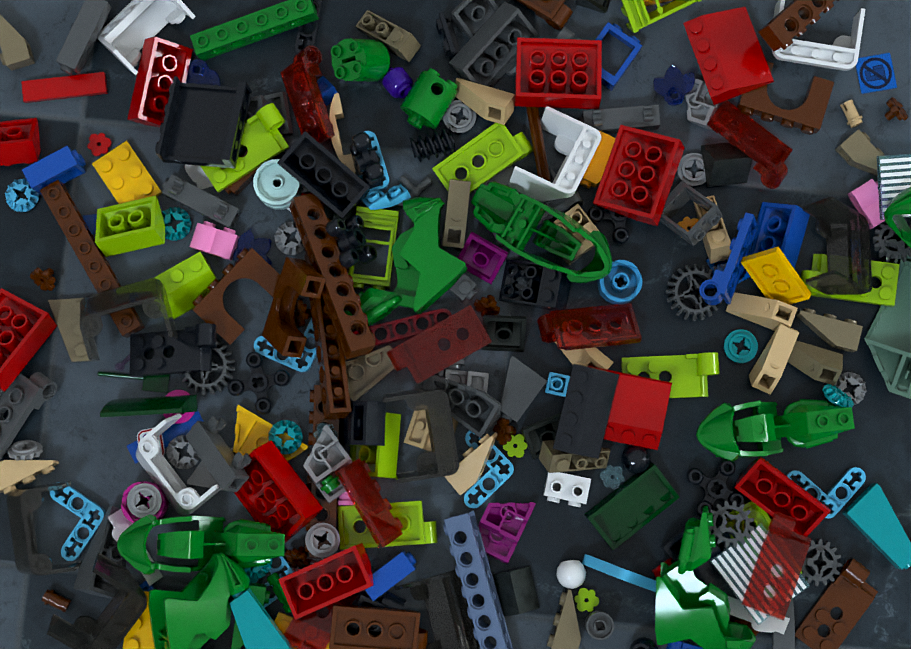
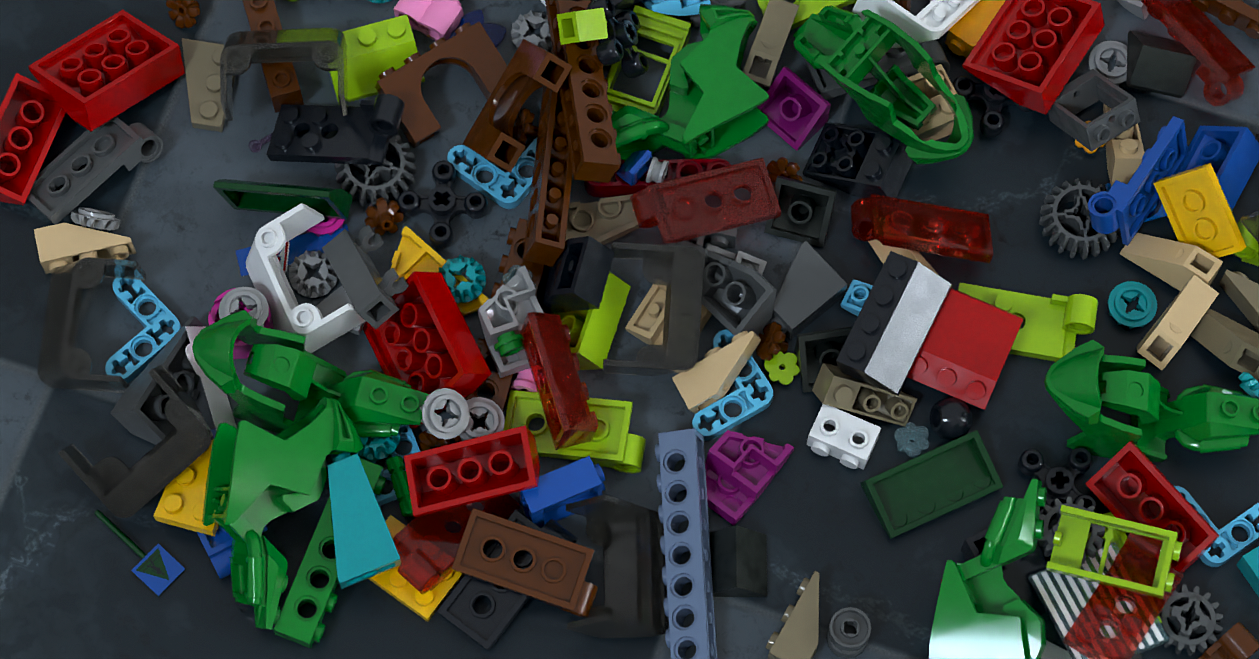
camera: 10 degrees right, 15 degrees down
reddish brown pin [41,589,71,613] -> none
dark green piece [97,372,170,393] -> none
dark grey brick [450,274,480,306] -> none
white piece [556,560,586,589] -> none
lime plant [574,588,599,612] -> none
medium azure beam [582,554,656,592] -> none
dark azure brick [598,260,642,305] -> none
none -> reddish brown plant [365,198,404,235]
none -> light grey gear [420,388,469,439]
none -> lime brick [556,8,608,45]
none -> blue slope [616,150,652,186]
none -> light grey bush [646,157,669,187]
none -> lime door [1046,505,1183,599]

